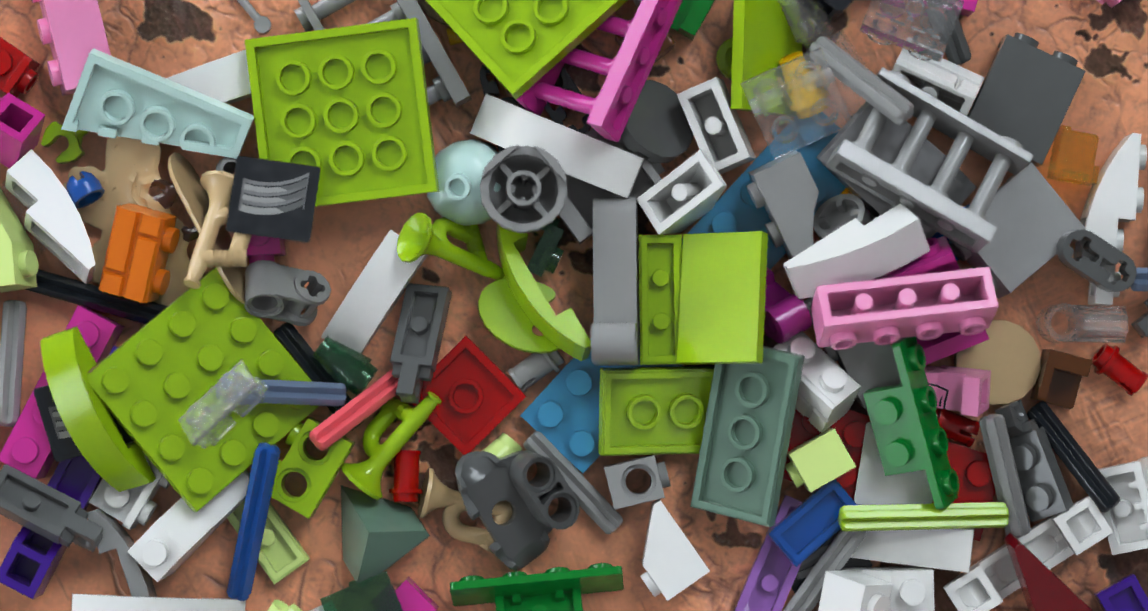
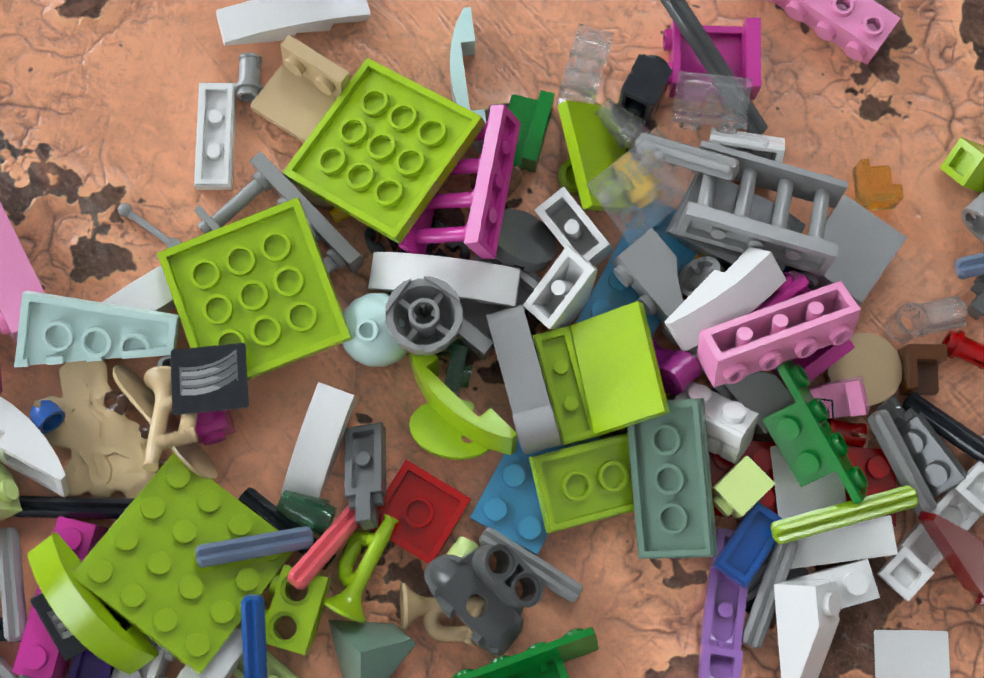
camera: 15 degrees left, 10 degrees down
lime bar [41,121,89,164] -> none
orange brick [99,203,180,303] -> none
clear hinge [179,360,268,449] -> none
light grey piece [245,260,331,326] -> none
red pin [389,450,423,502] -> none
lime piece [397,213,505,280] -> none
light grey pin [507,351,565,393] -> none
light grey brick [604,455,671,510] -> none
white slope [640,499,710,601] -> none
dark grey panel [967,33,1086,167] -> none
dark grey beam [1057,229,1137,292] -> none
white slope [1074,133,1147,306] -> none

